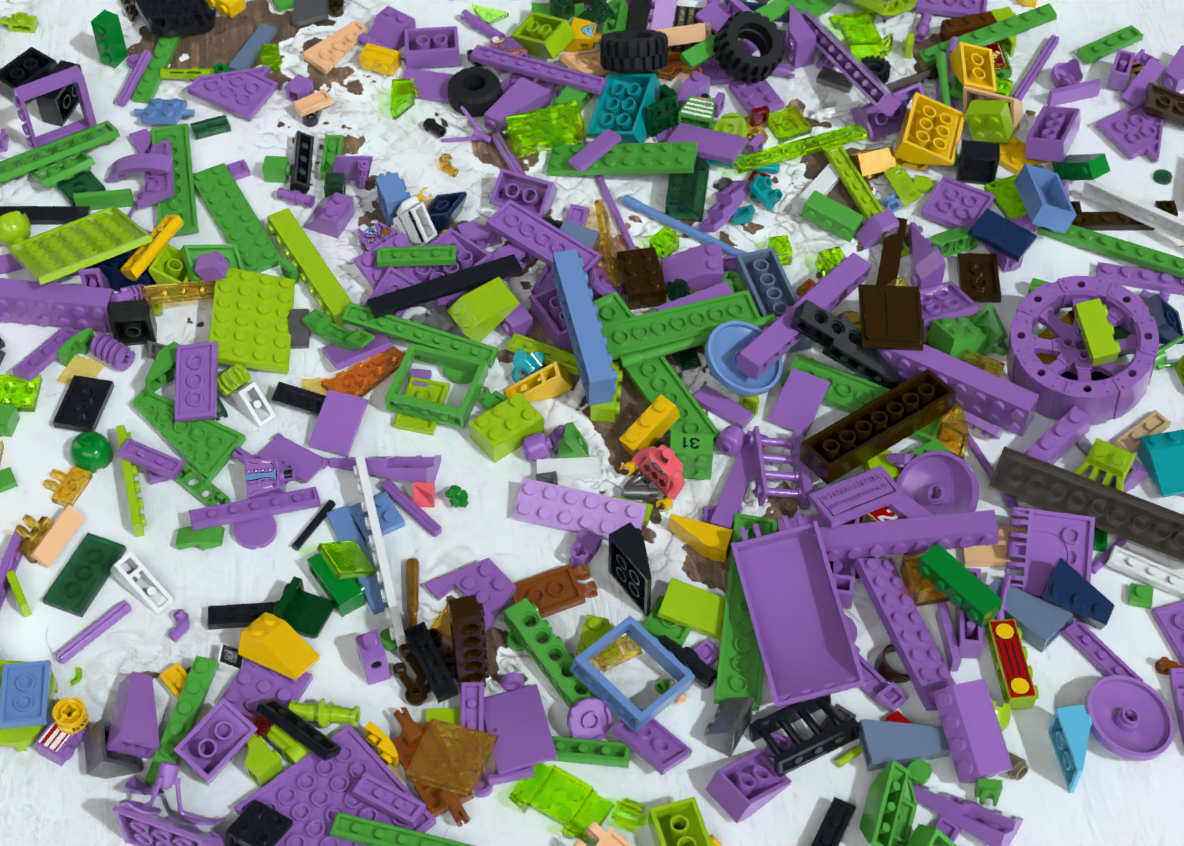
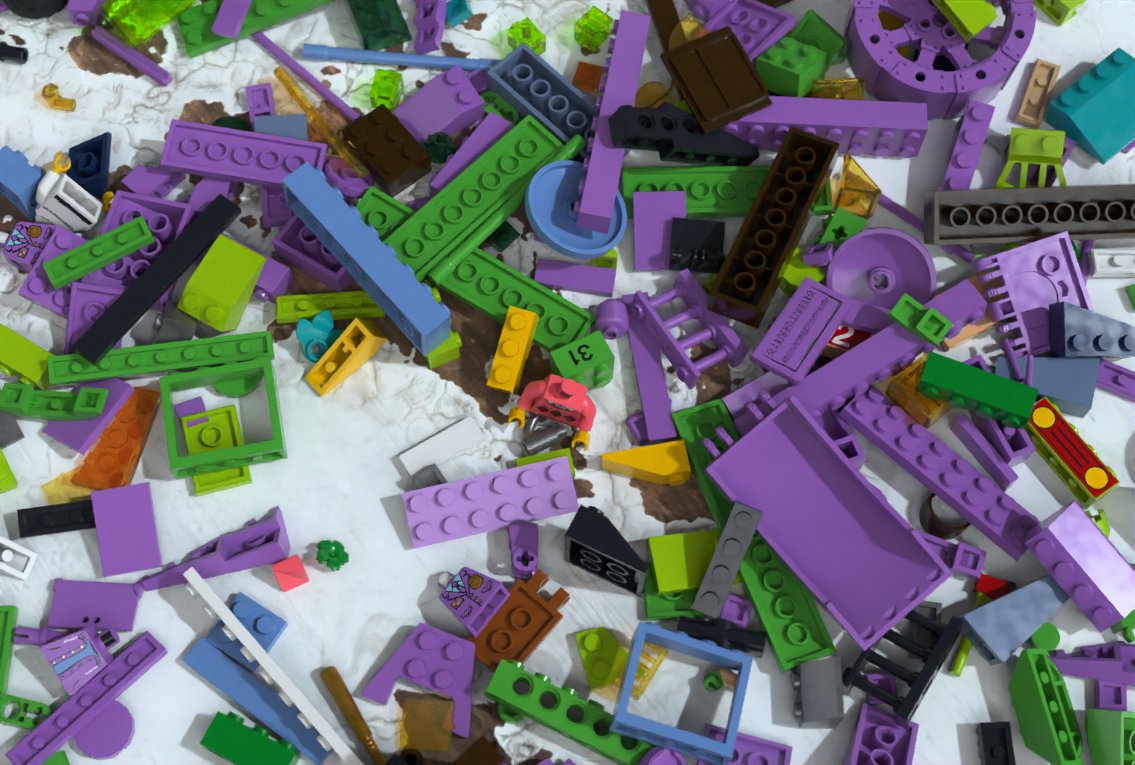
camera: 30 degrees left, 15 degrees up
black bar [291,500,336,551] -> none
clear neon green plate [317,541,376,579] -> none
medium lavender axle [381,479,442,537] -> none
medium lavender plant [441,106,492,144] -> none
lime brick [469,392,544,463] -> none
bright green plate [477,386,508,411] -> none
medium lavender slope [489,168,558,218] -> none
medium lavender head [521,432,553,462] -> none
medium lavender arm [549,425,565,455] -> none
bright green slope [558,422,589,458] -> none
white piece [567,377,585,408] -> none
medium lavender plate [960,410,1003,439] -> none
none -> medium lavender torso [438,567,511,638]
none -> black hinge [669,217,726,274]
none -> black plate [691,500,763,619]
none -> bright green slope [887,293,953,346]

